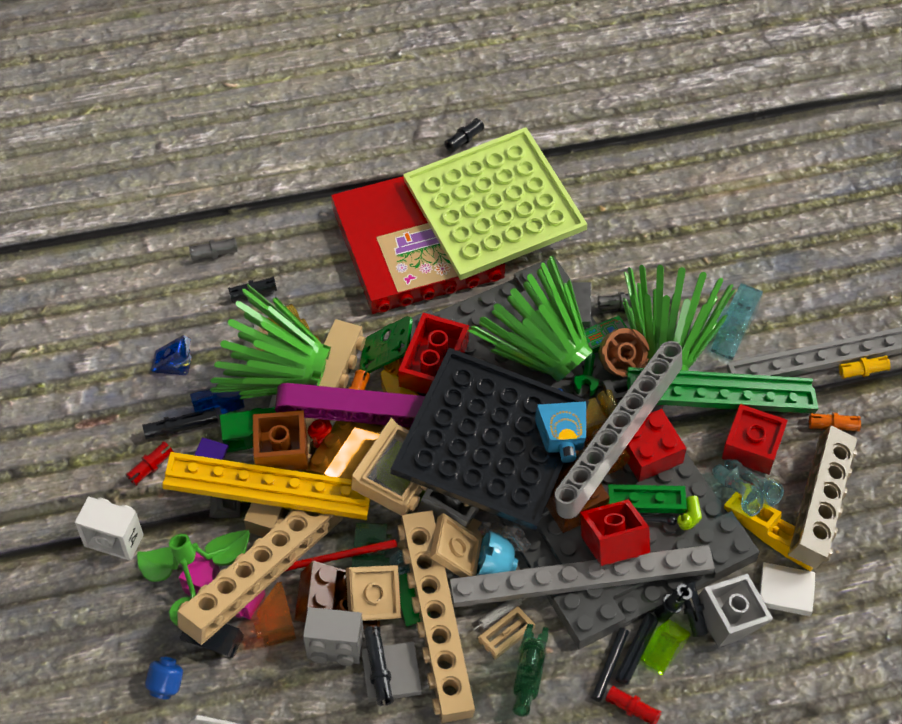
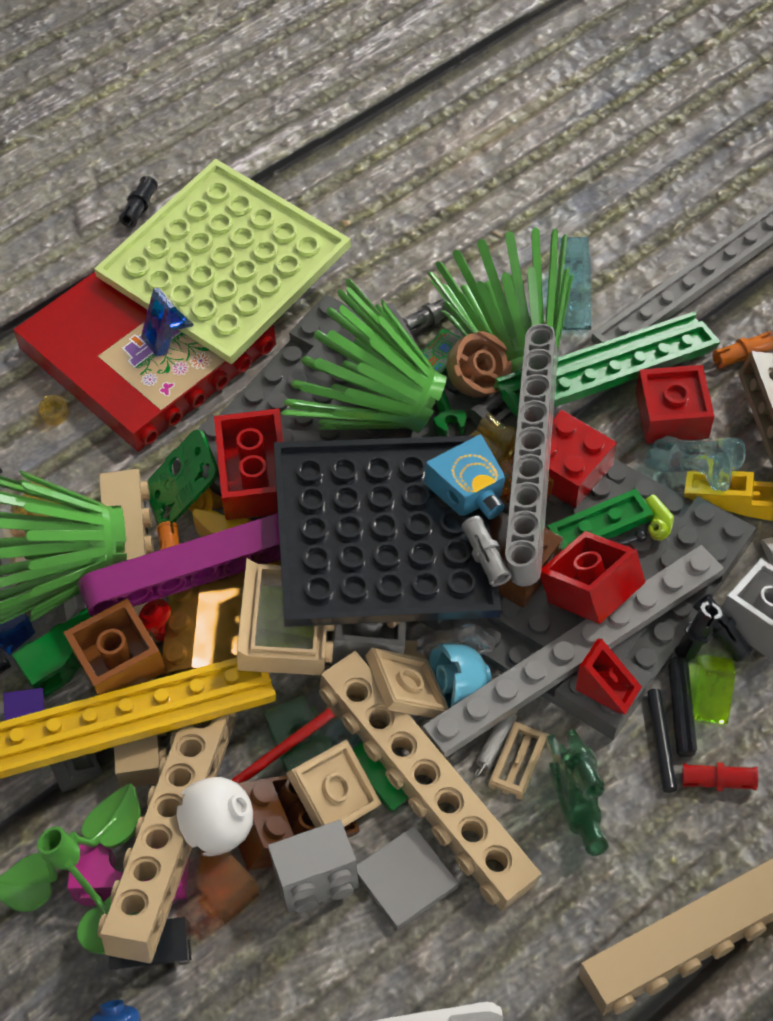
camera: 25 degrees left, 0 degrees up
black pin [364,626,394,706] -> none
yellow pin [839,355,891,379] -> none
none -> clear yellow bush [38,395,69,425]
none -> clear blue slope [141,287,194,357]
none -> white cylinder [177,777,254,857]
none -> light grey pin [461,516,512,587]
none -> red slope [575,639,642,714]

